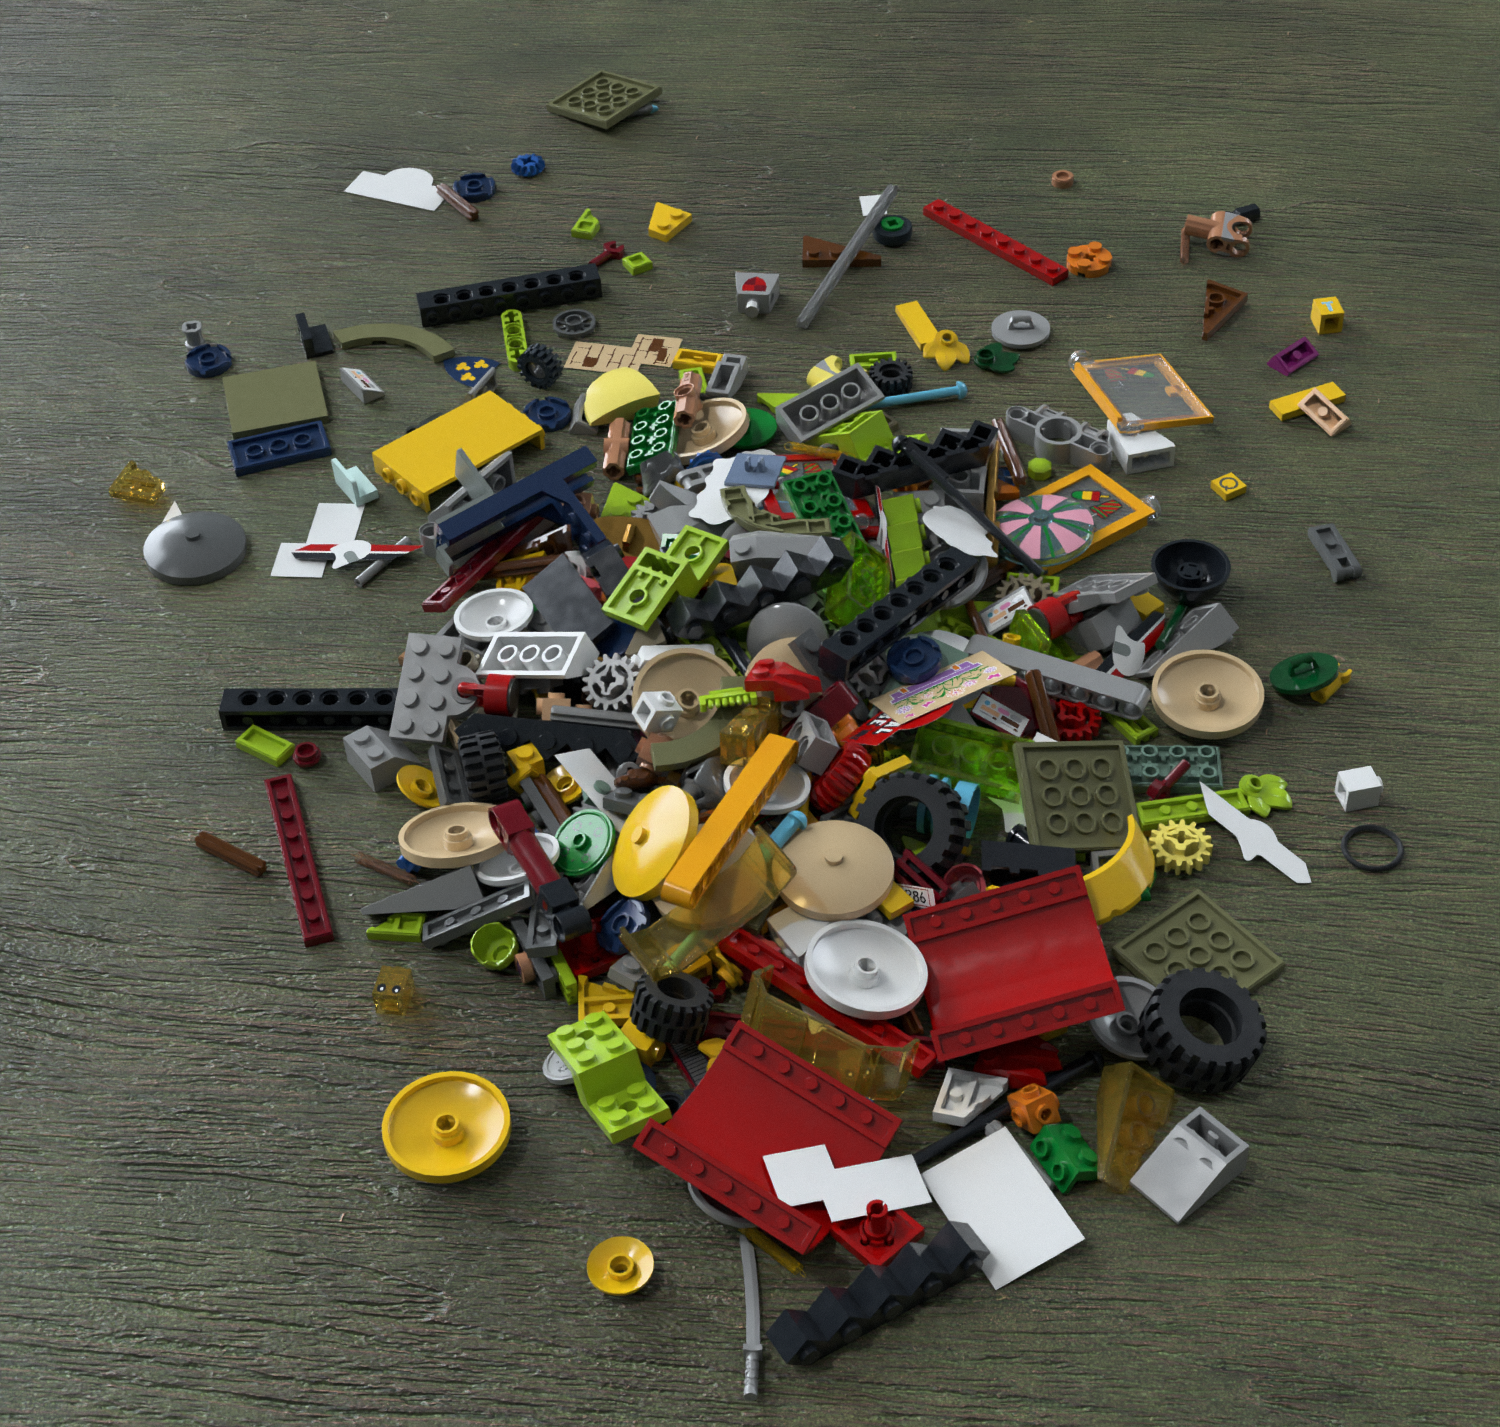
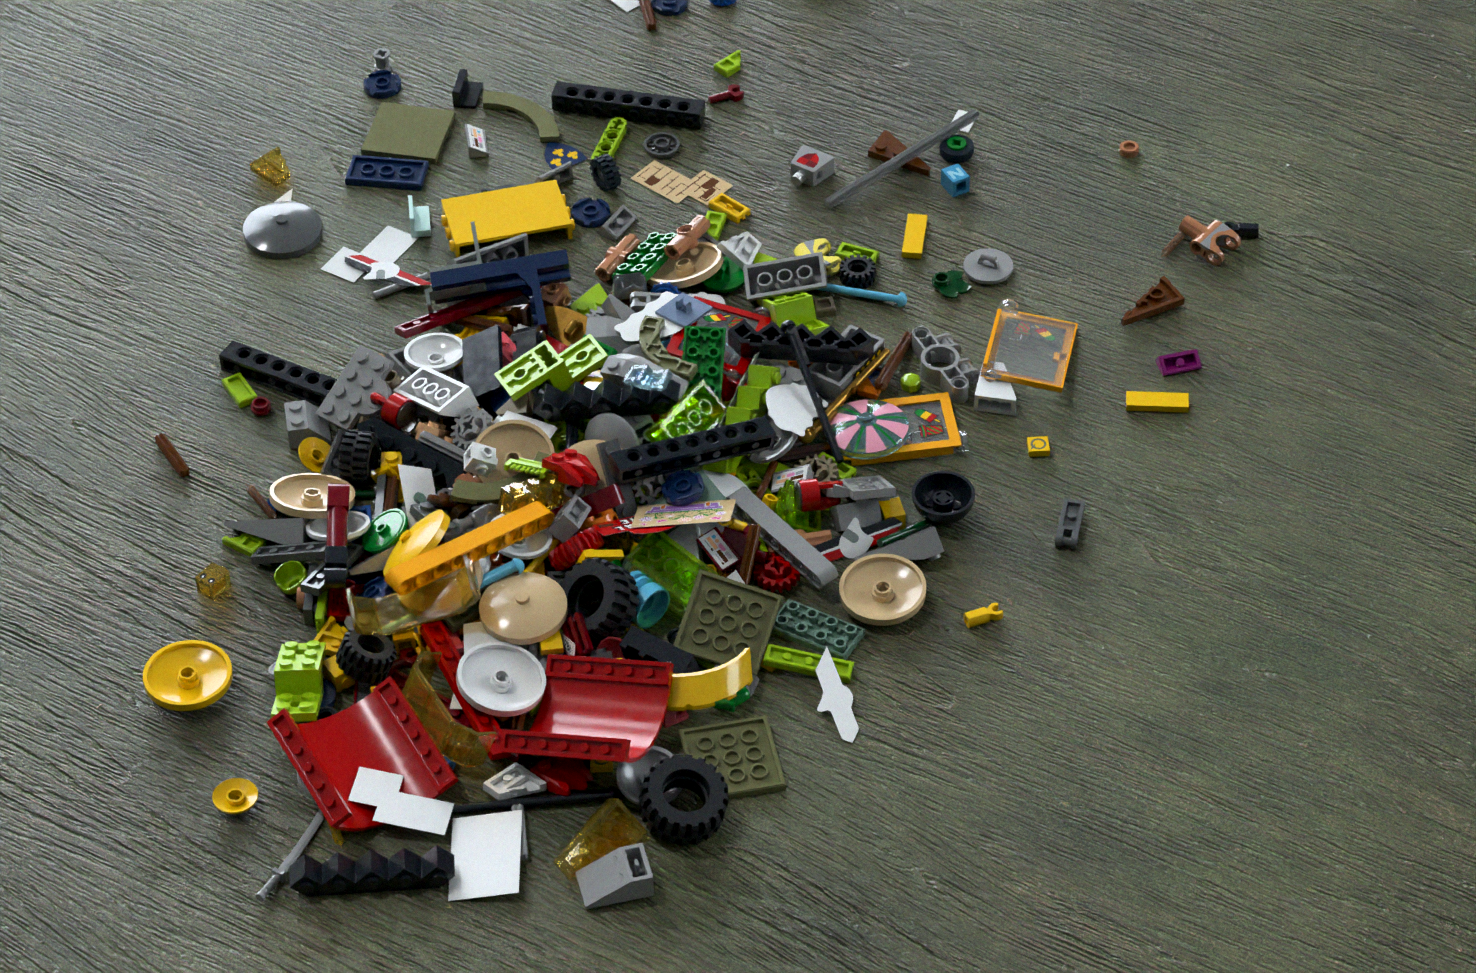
camera: 25 degrees right, 0 degrees up
dark red tile [264,774,334,948] -> none
light yellow brick [584,367,660,427] -> none
lime tile [622,252,653,276] -> none
yellow wing [648,202,692,243] -> none
light grey slope [705,353,748,398] -> none
yellow piece [784,442,855,460] -> none
red plate [830,1199,925,1266] -> none
red plate [923,199,1069,286] -> none
yellow plate [923,330,970,372] -> none
orange brick [1007,1083,1061,1134] -> none
green bracket [1030,1123,1107,1193] -> none
orange plate [1066,241,1112,278] -> none
lime tile [1101,711,1158,745] -> none
dark red bar [1146,759,1191,801] -> none
light yellow gear [1148,819,1213,875] -> none
lime plate [1239,774,1293,818] -> none
dark green shield [1269,652,1339,695] -> none
light nougat slope [1297,388,1352,437] -> none
yellow brick [1310,296,1345,335] -> none
white brick [1335,766,1383,812] -> none
black tyre [1341,825,1404,872] -> none
none -> clear light blue slope [623,365,673,391]
none -> white wing [716,231,762,269]
none -> dark azure brick [941,163,970,198]

